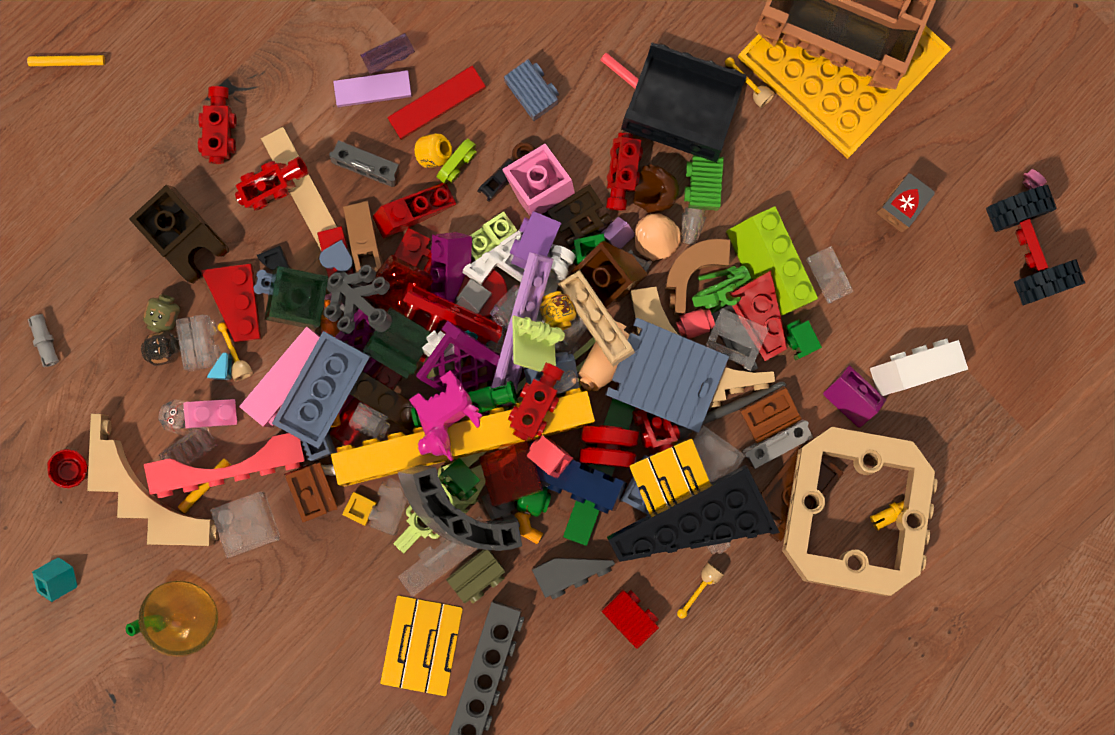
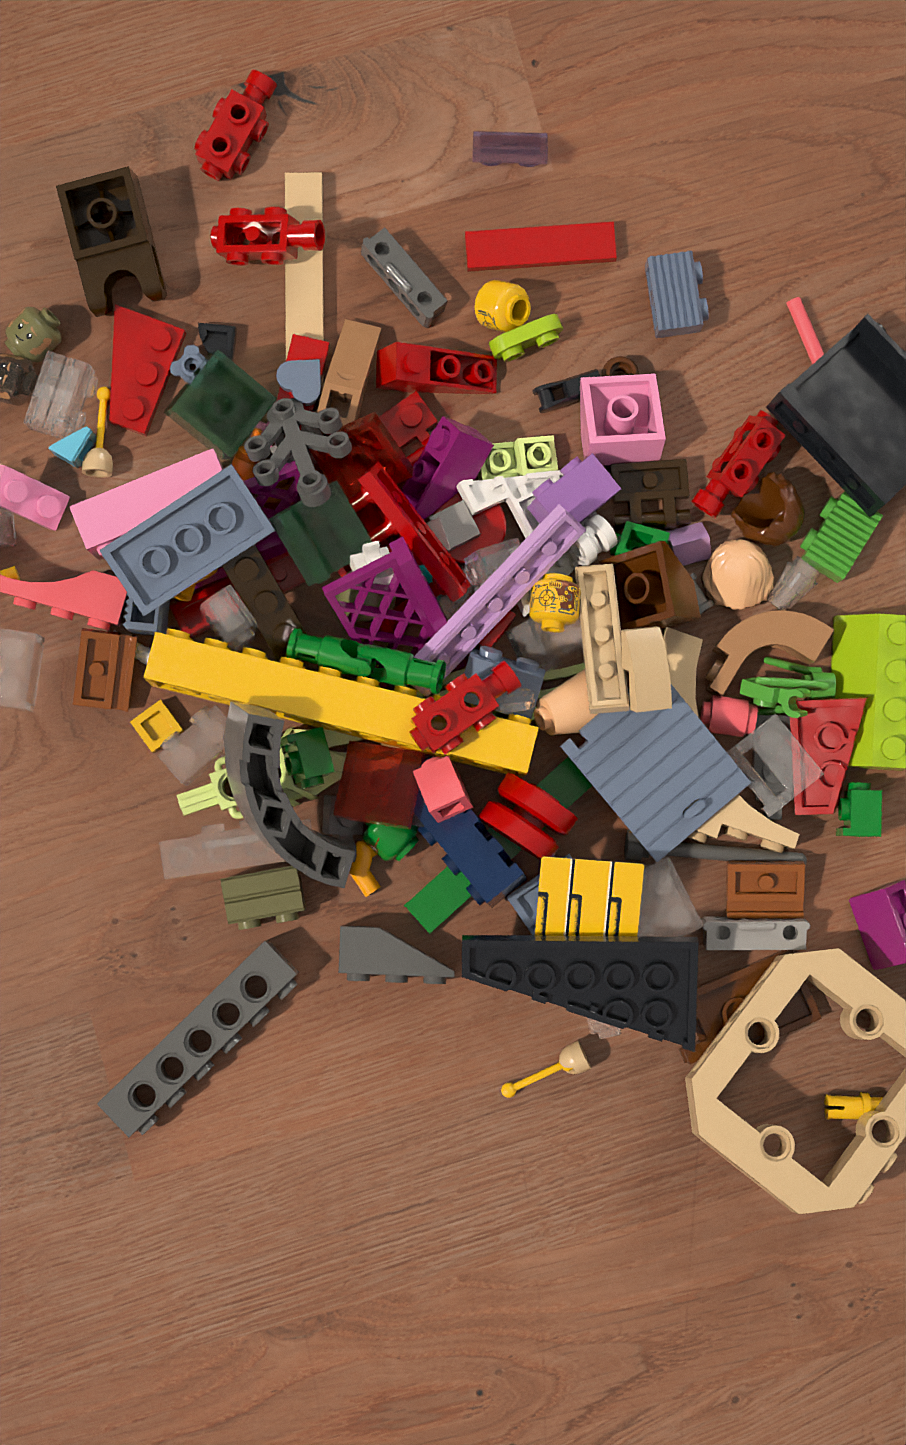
camera: 25 degrees right, 0 degrees up
lavender tile [333,70,412,107] -> none
yellow sticker [380,596,463,696] -> none
dark pink animal [409,370,482,461] -> none
yellowish green hinge [512,315,565,372] -> none
red brick [601,589,659,649] -> none
red brick [632,407,680,456] -> none
none -> tan slope [621,626,672,713]

